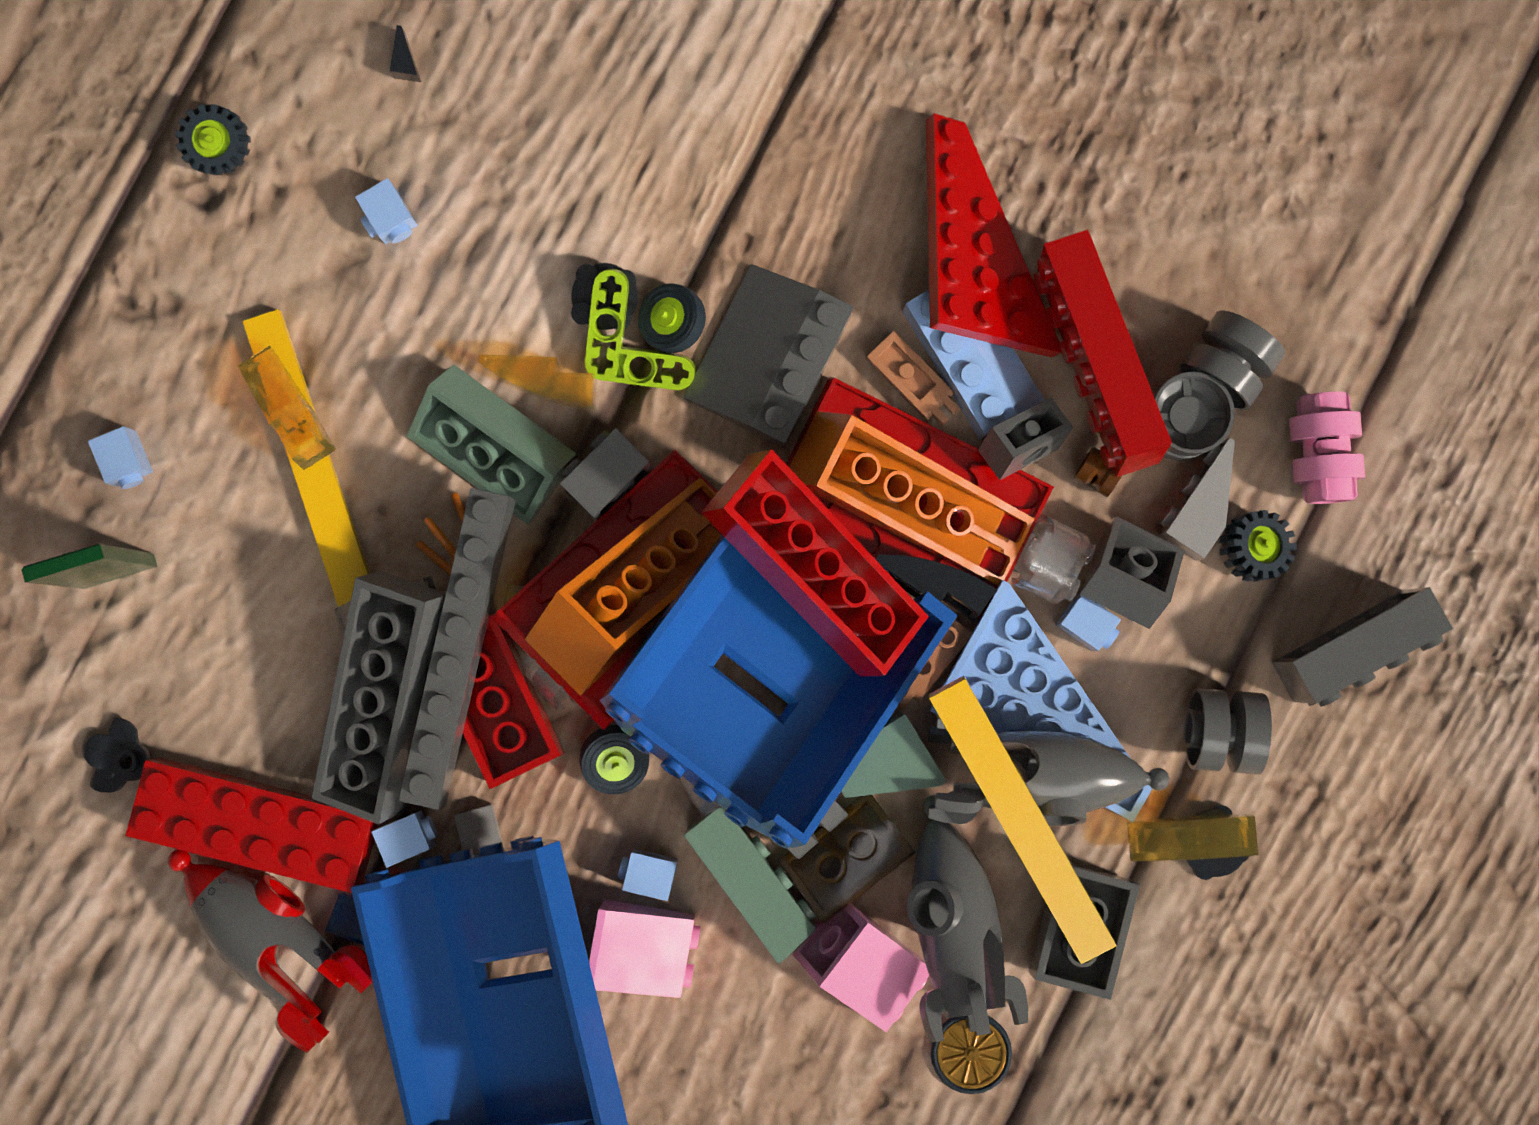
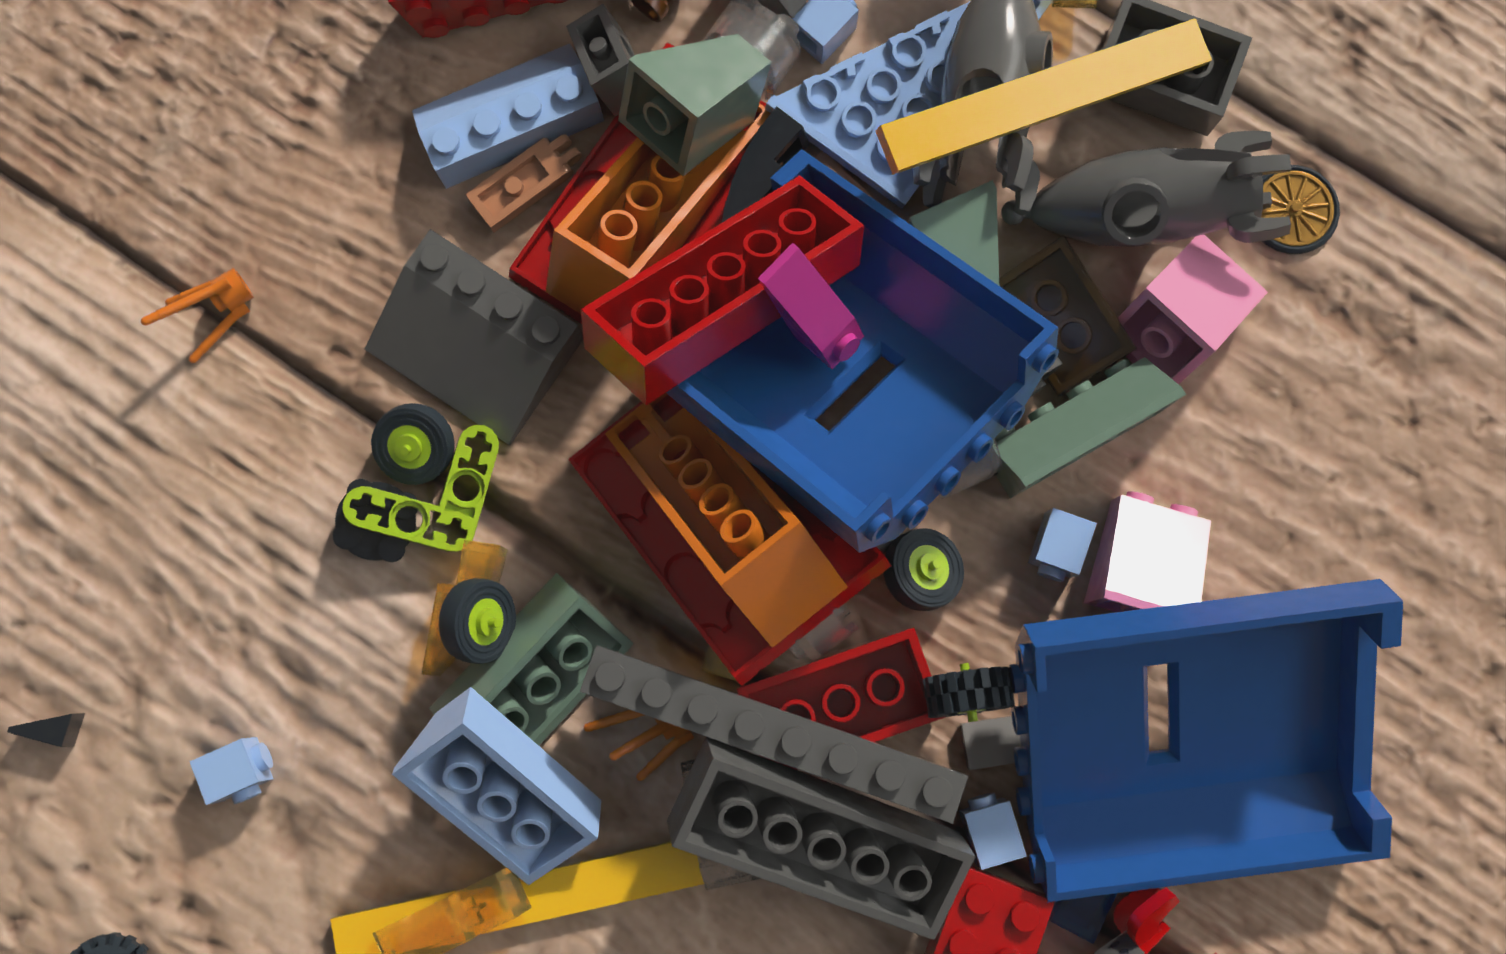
camera: 75 degrees left, 5 degrees down
dark grey brick [560,428,653,520] -> none
red wing [926,113,1061,358] -> none
none -> orange plant [141,267,254,363]
none -> light blue slope [392,687,601,885]
none -> black wheel [439,578,516,664]
none -> sand green slope [618,34,772,176]
none -> dark pink slope [758,243,864,369]
none -> black wheel [923,663,1015,722]

